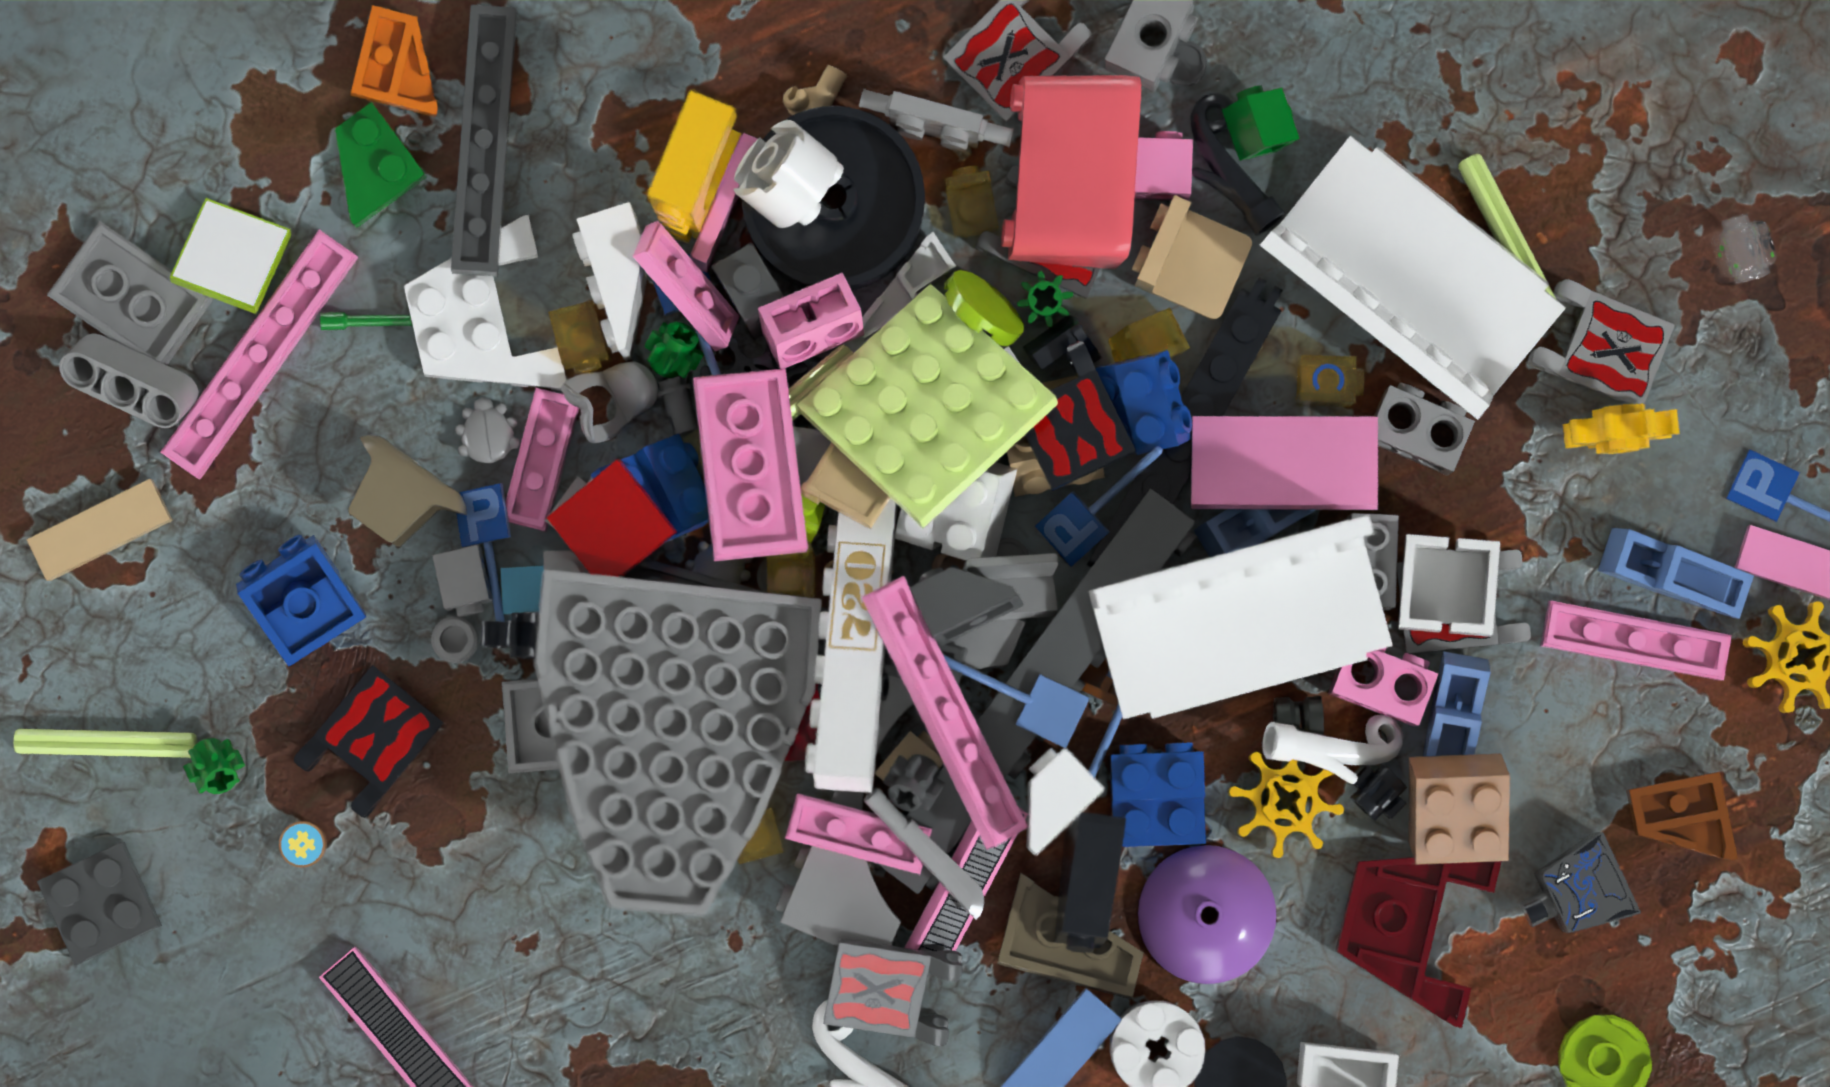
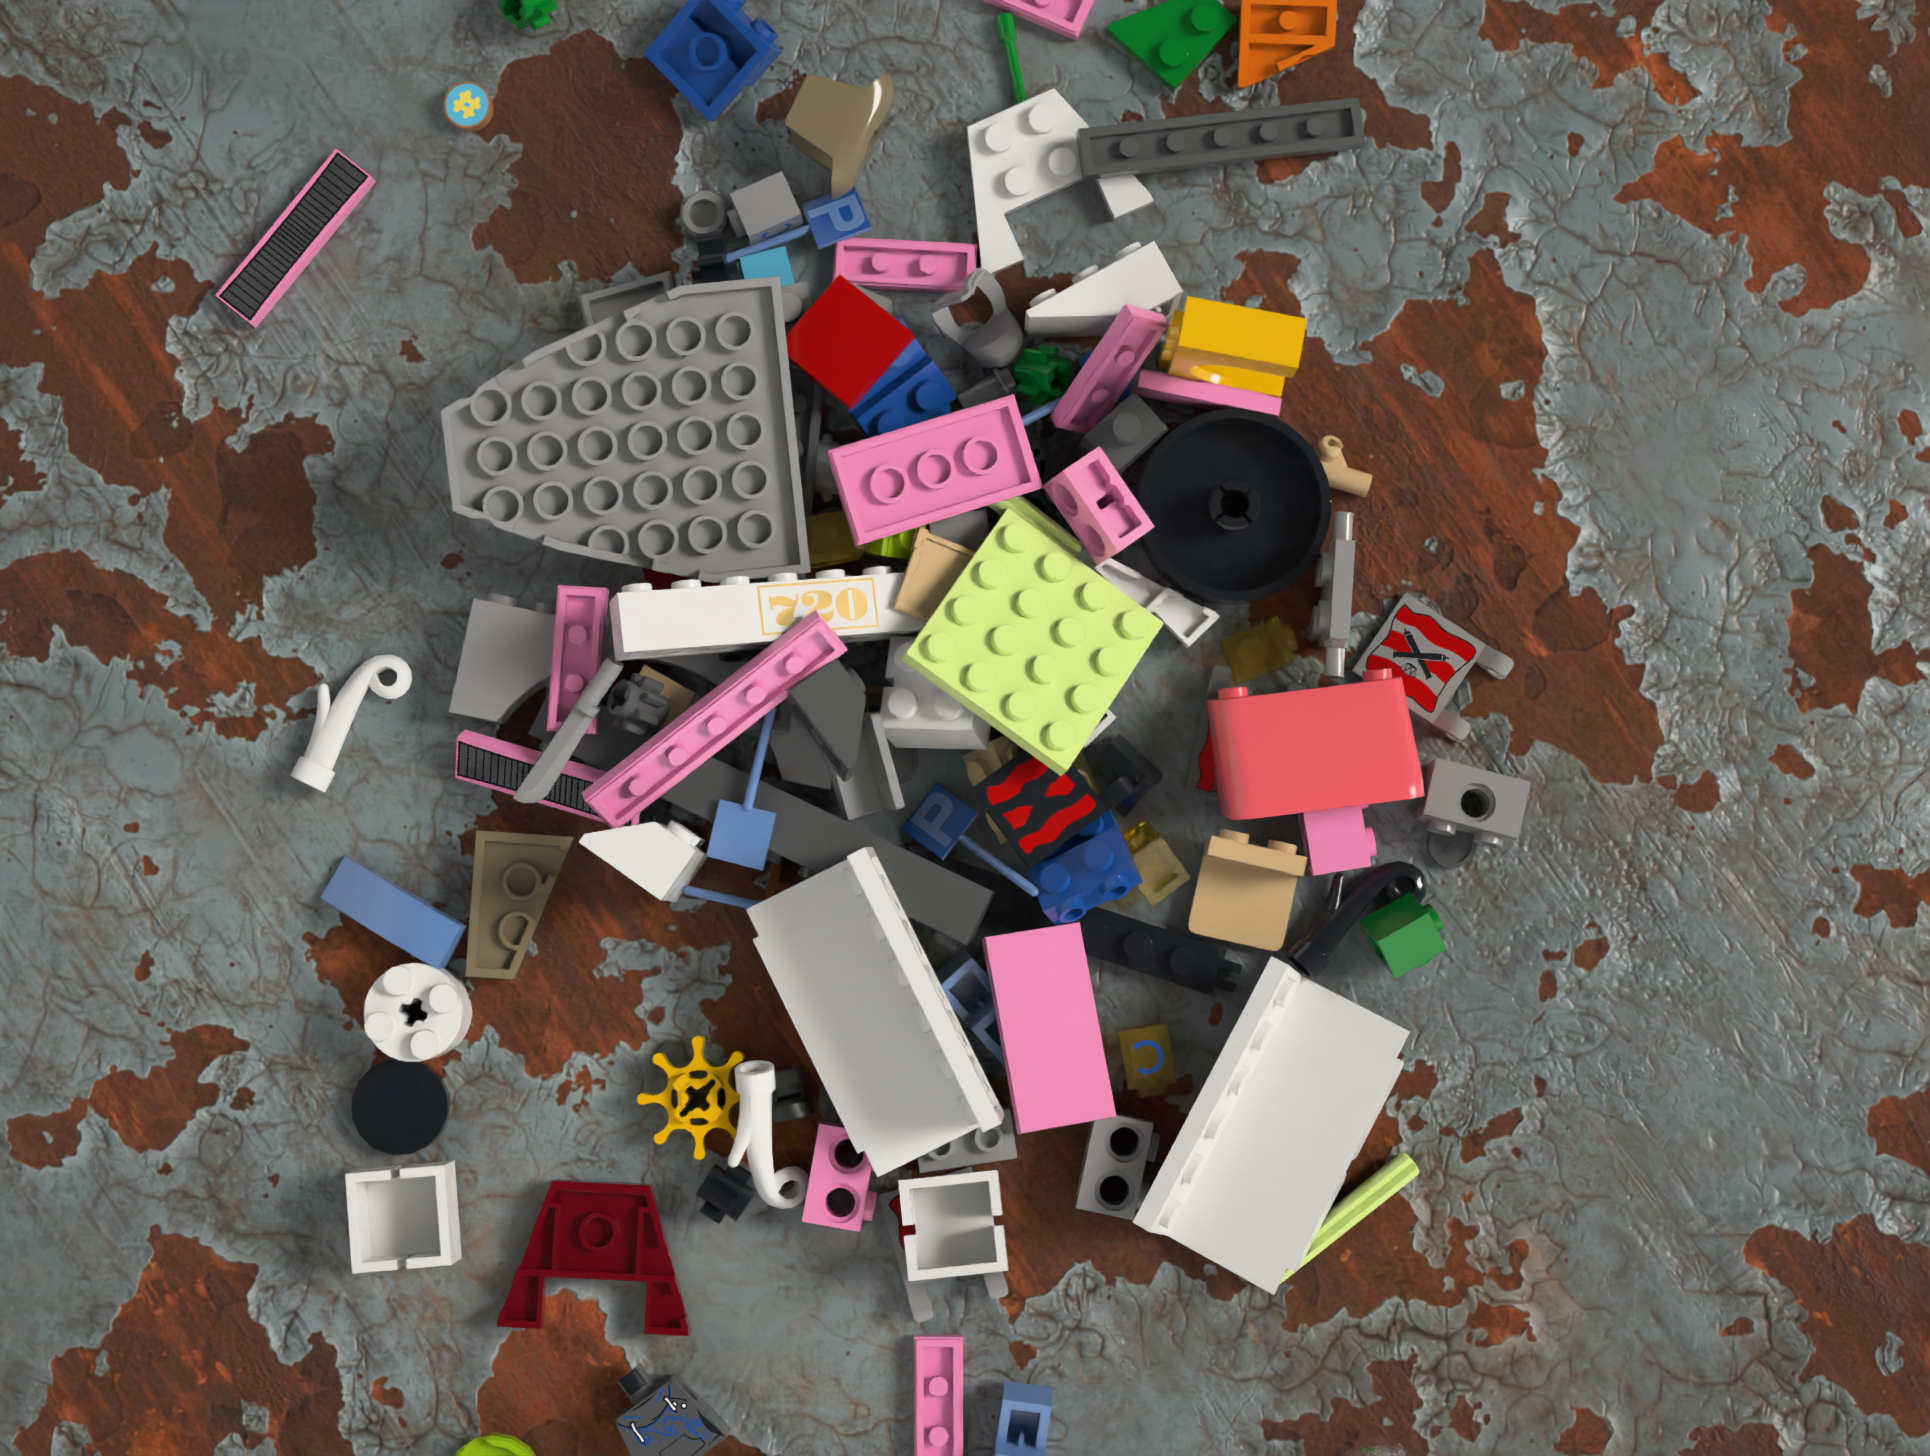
camera: 75 degrees right, 0 degrees up
flag [294,665,444,818] -> none
light grey piece [455,397,521,463] -> none
clear yellow brick [548,300,610,374] -> none
white brick [734,120,844,228] -> none
clear yellow brick [737,808,785,865] -> none
flag [823,938,963,1046] -> none
lime tile [944,270,1024,346] -> none
green gear [1017,271,1074,328] -> none
black slope [1054,812,1126,953] -> none
blue plate [1109,743,1206,847] -> none
medium lavender dish [1138,845,1276,984] -> none
medium nougat brick [1408,753,1510,864] -> none
medium blue slope [1423,651,1491,756] -> none
flag [1527,279,1675,404] -> none
yellow gear [1562,404,1680,454] -> none

